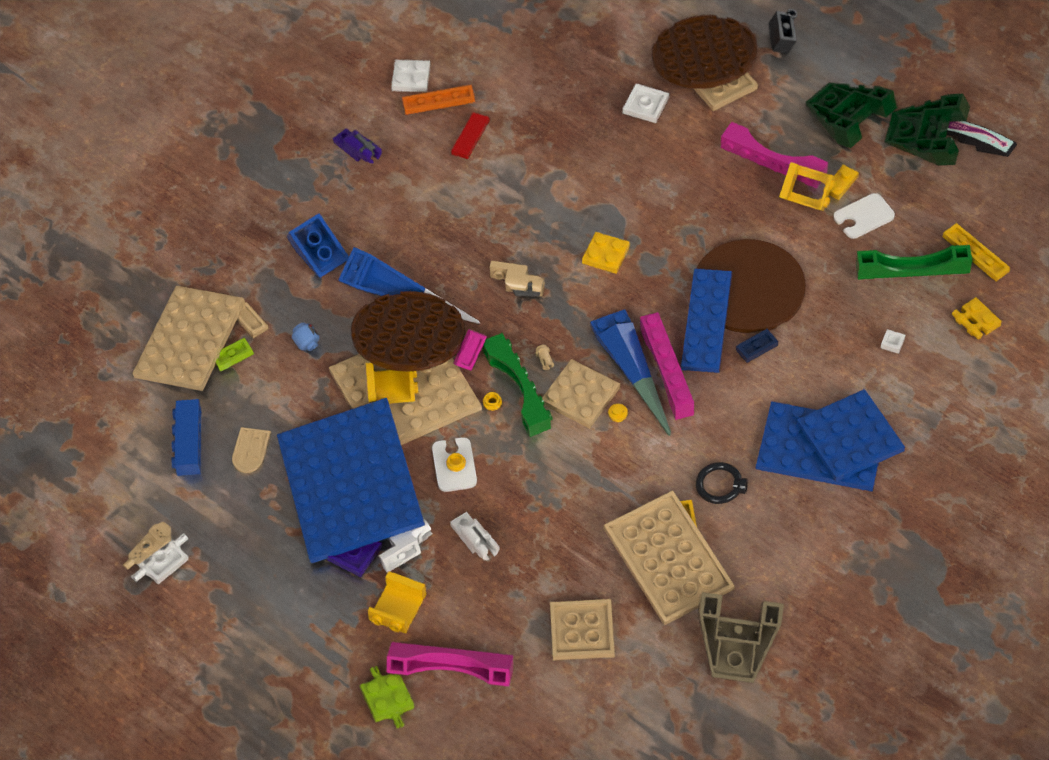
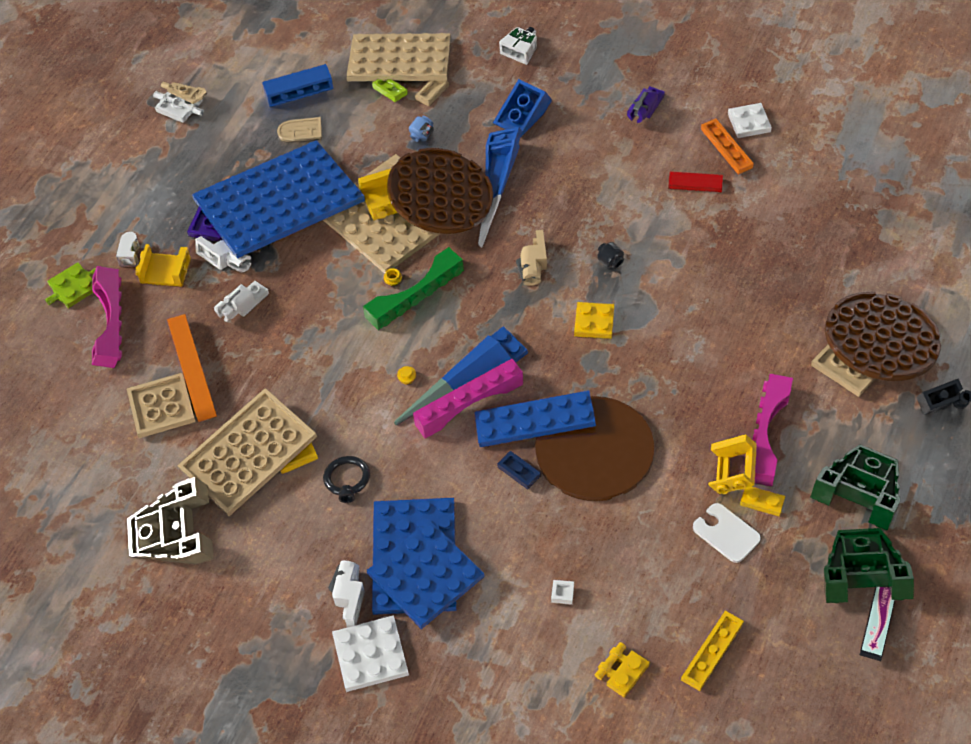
camera: 75 degrees right, 0 degrees up
white piece [432,438,477,492] -> none
yellow plate [446,453,466,472] -> none
dark pink tile [453,329,487,371] -> none
tan pin [535,345,554,370] -> none
tan plate [542,359,620,429] -> none
white plate [623,84,669,123] -> none
green arch [856,245,972,280] -> none
none -> white leg [116,232,140,267]
none -> orange beam [167,314,217,422]
none -> white plate [328,561,365,627]
none -> white plate [332,615,409,692]
none -> white torso [499,27,537,65]
none -> black head [597,242,624,269]

